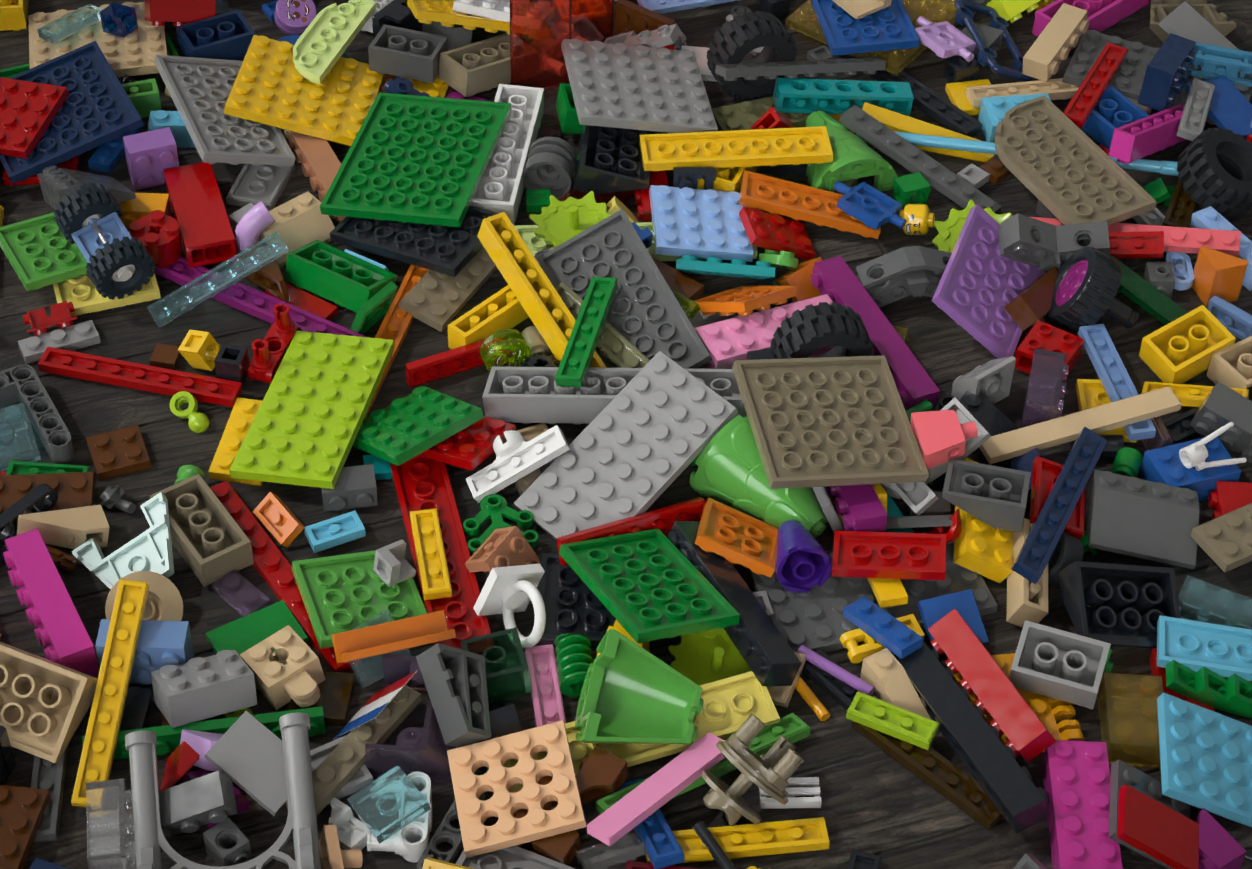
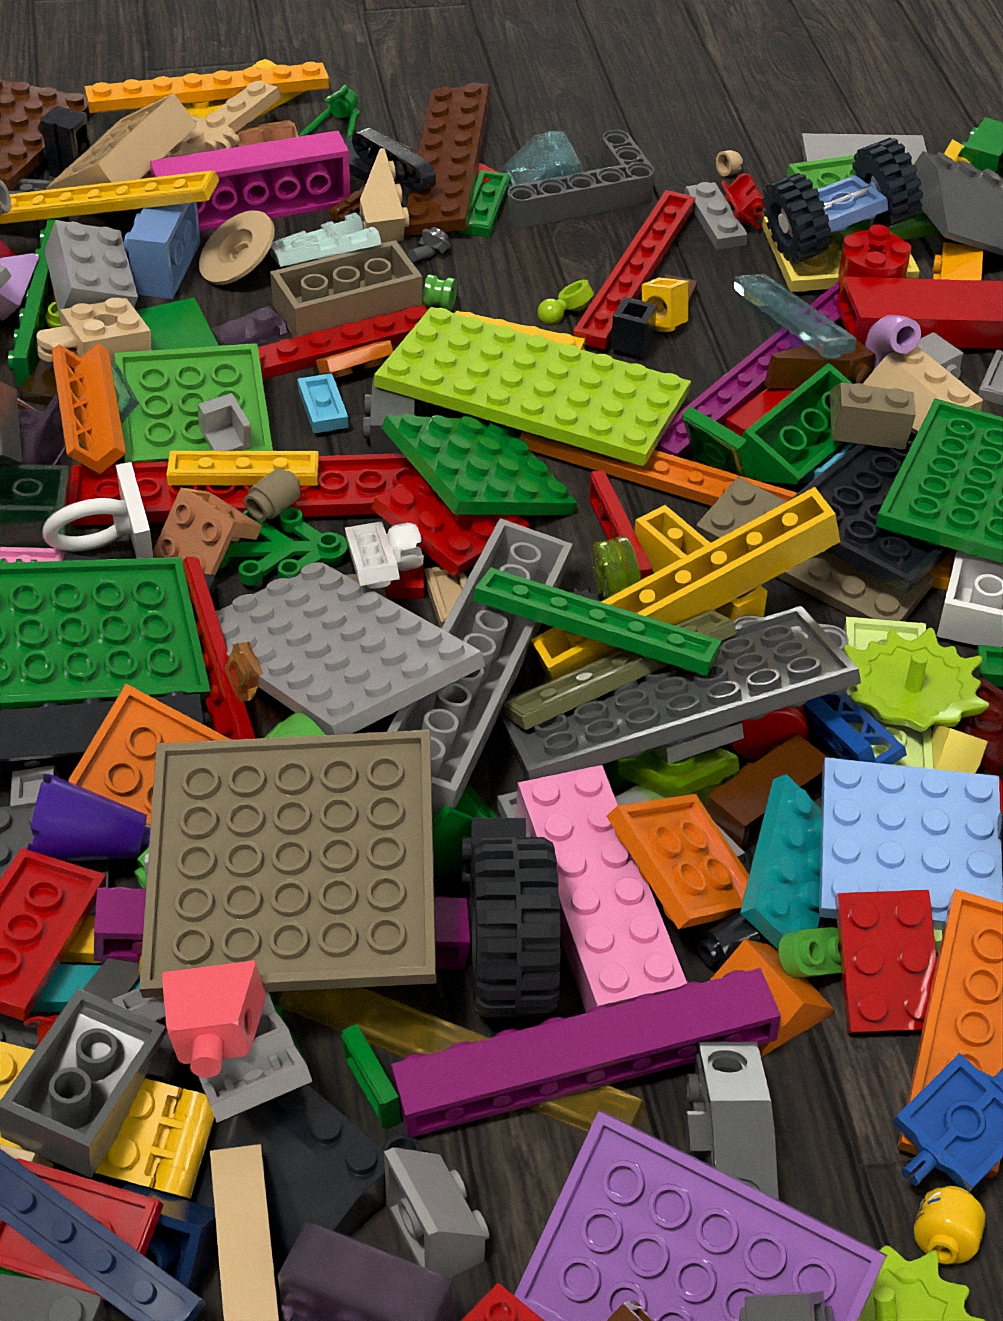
camera: 100 degrees right, 0 degrees up
reddish brown plate [86,425,151,481] -> none
red piece [248,303,302,384] -> none
none -> clear orange tile [224,641,263,702]
none -> dark tan brick [244,468,300,521]
none -> dark tan slope [830,382,916,450]

